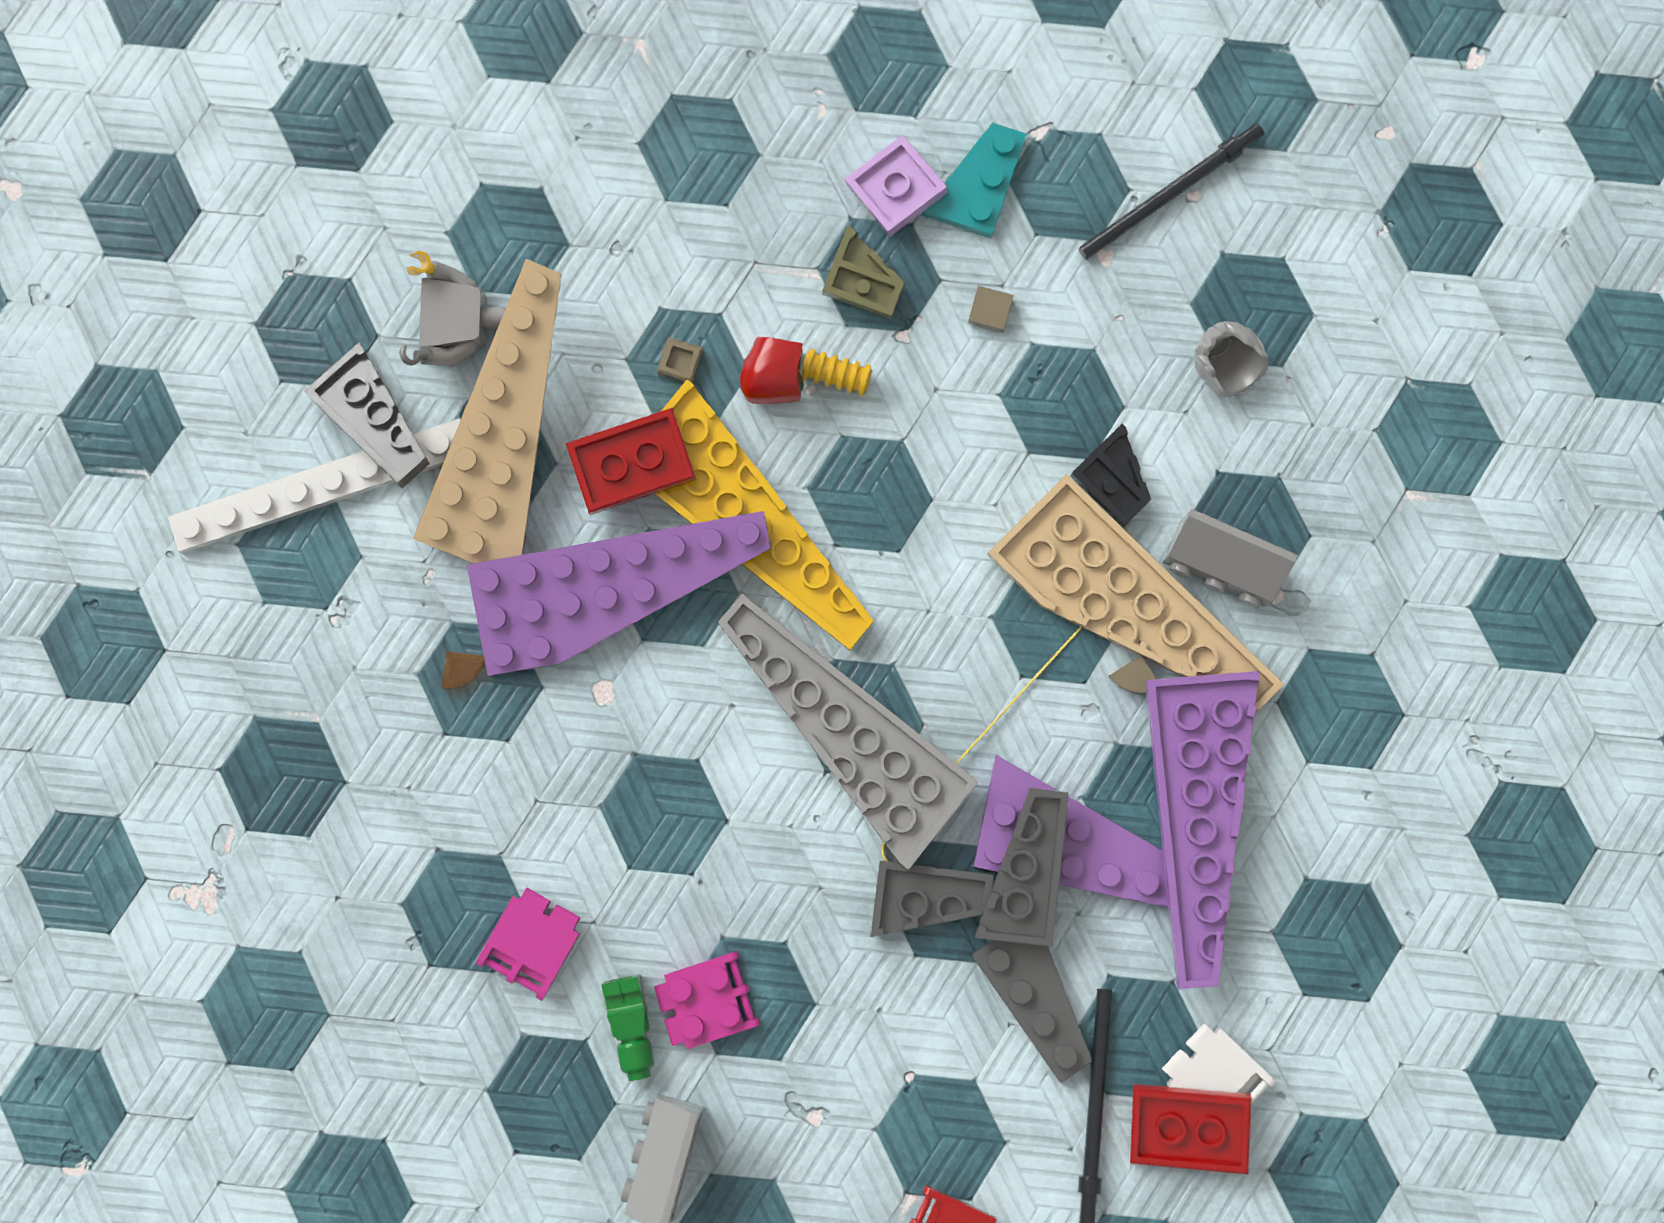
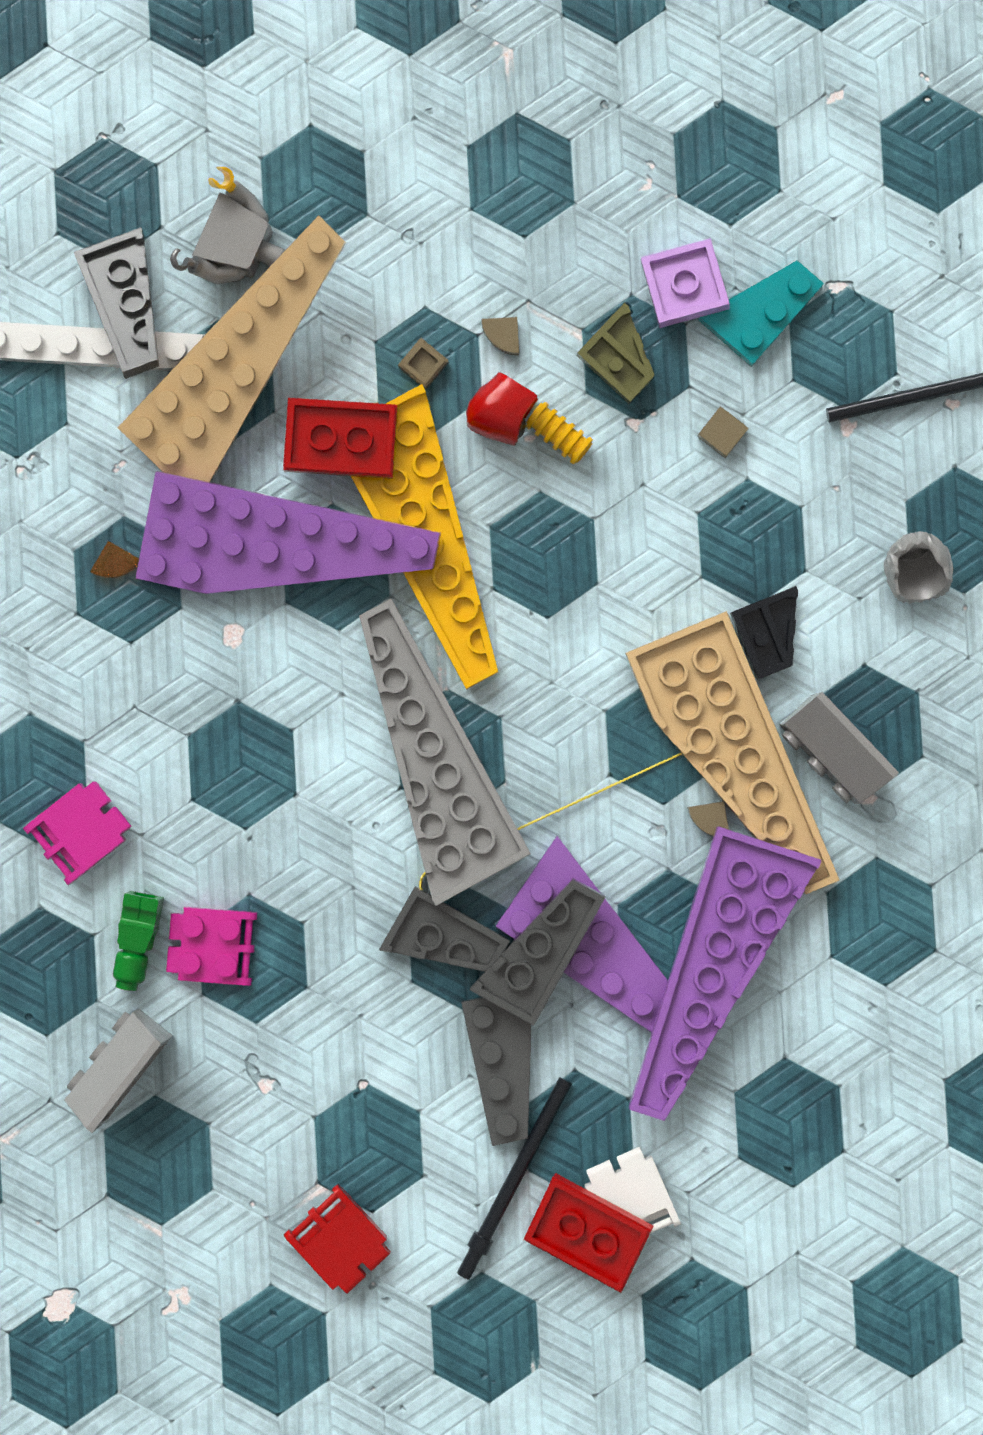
camera: 20 degrees right, 5 degrees up
none -> dark tan tile [481,317,519,355]

